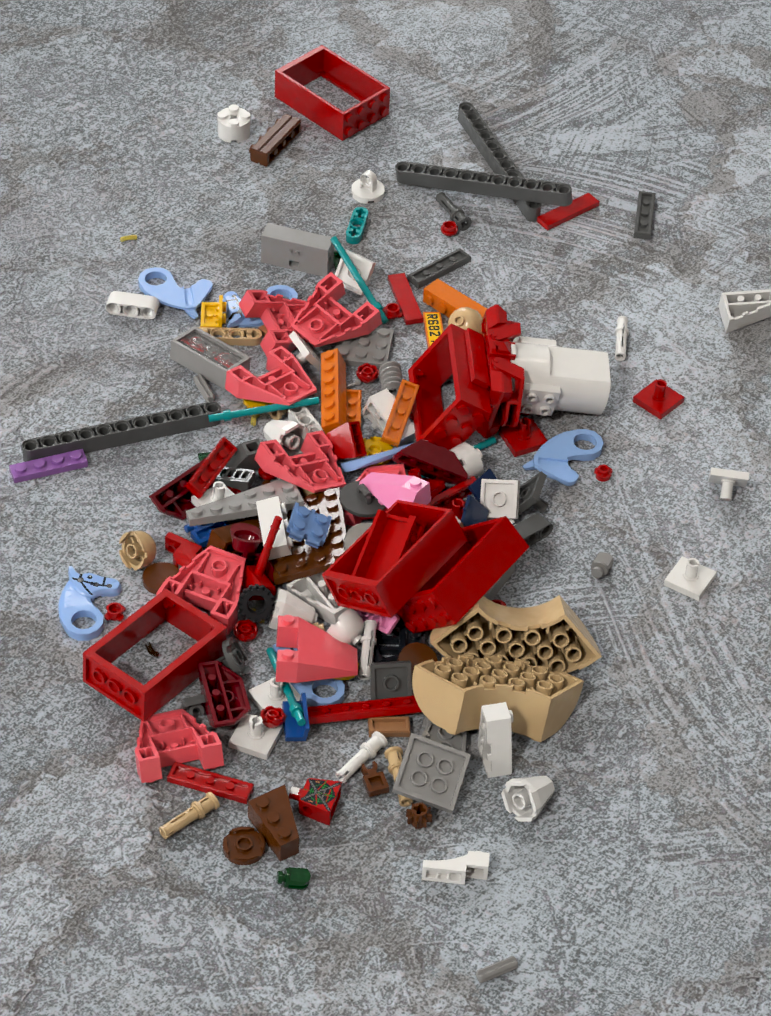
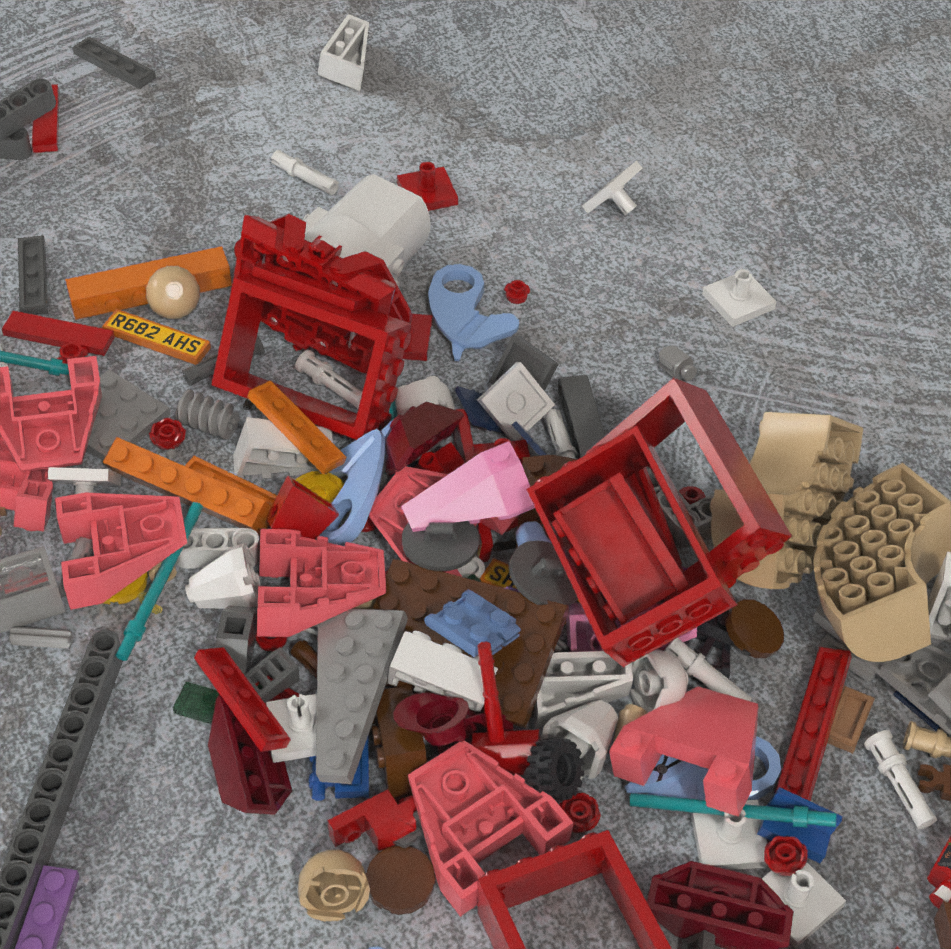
camera: 60 degrees left, 5 degrees up
dark grey tile [215,637,250,677] -> none
dark grey tile [369,660,412,700] -> none

